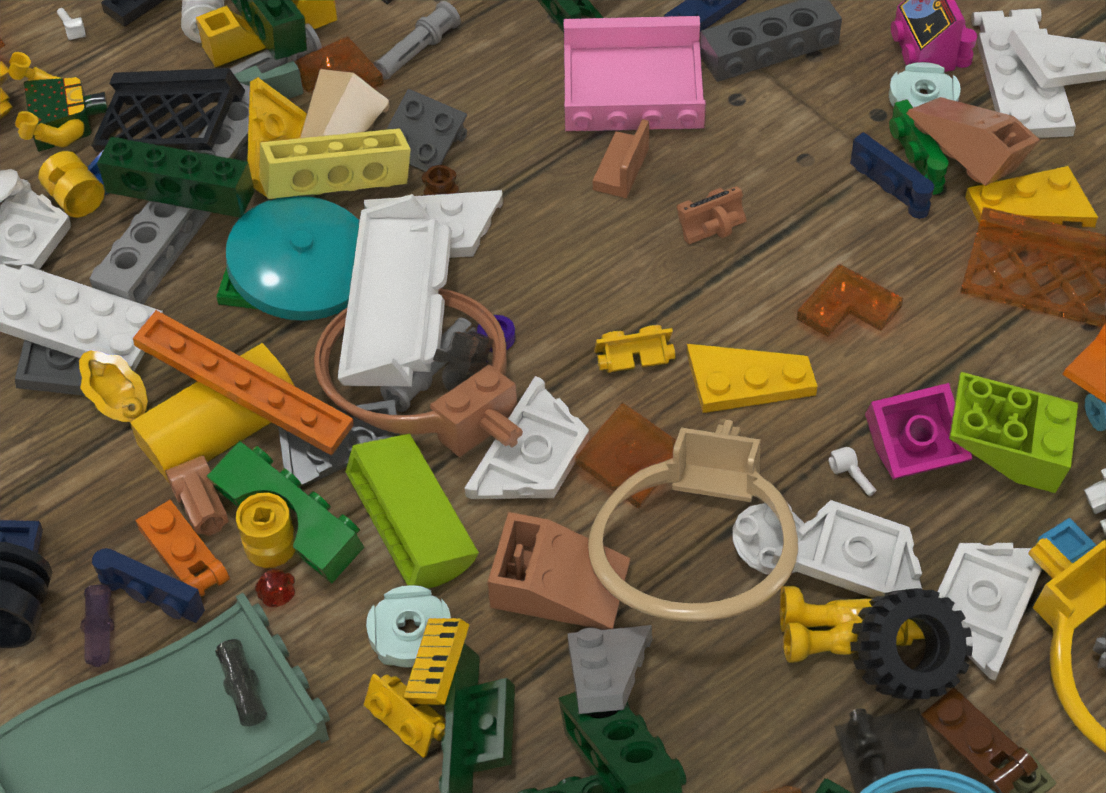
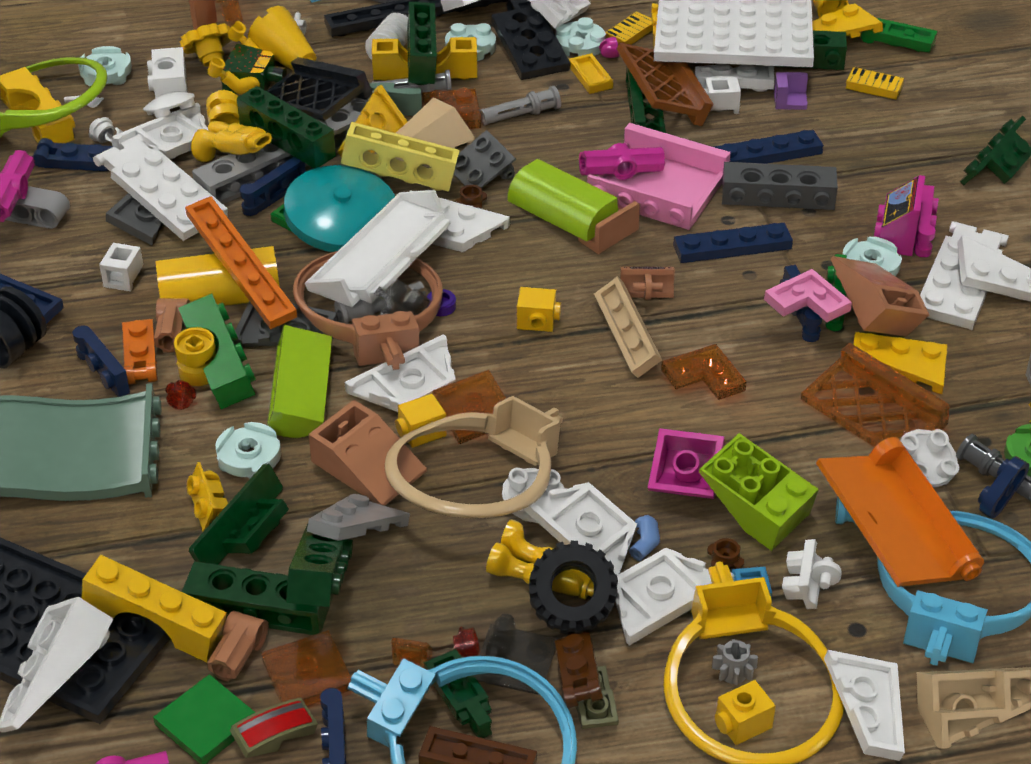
camera: 25 degrees right, 10 degrees down
yellow arm [79,350,148,422] -> none
clear purple axle [80,584,115,667] -> none
clear smoke pin [215,639,267,726] -> none
yellow tile [403,618,469,705] -> none
yellow hinge [594,325,675,373] -> none
yellow wing [686,344,818,413] -> none
white hand [828,447,877,497] -> none
none -> white brick [99,243,143,292]
none -> yellow piece [191,121,272,162]
none -> dark blue plate [240,157,306,216]
none -> yellow cone [248,6,317,71]
none -> yellow brick [395,393,447,448]
none -> clear red plate [453,627,480,657]
none -> lime brick [508,159,618,242]
none -> yellow brick [517,287,561,332]
none -> dark pink piece [578,143,665,180]
none -> tan plate [594,276,662,378]
none -> medium blue arm [629,515,660,561]
none -> dark blue plate [673,222,793,263]
none -> reddish brown plate [707,538,744,569]
none -> bright pink plate [764,269,852,322]

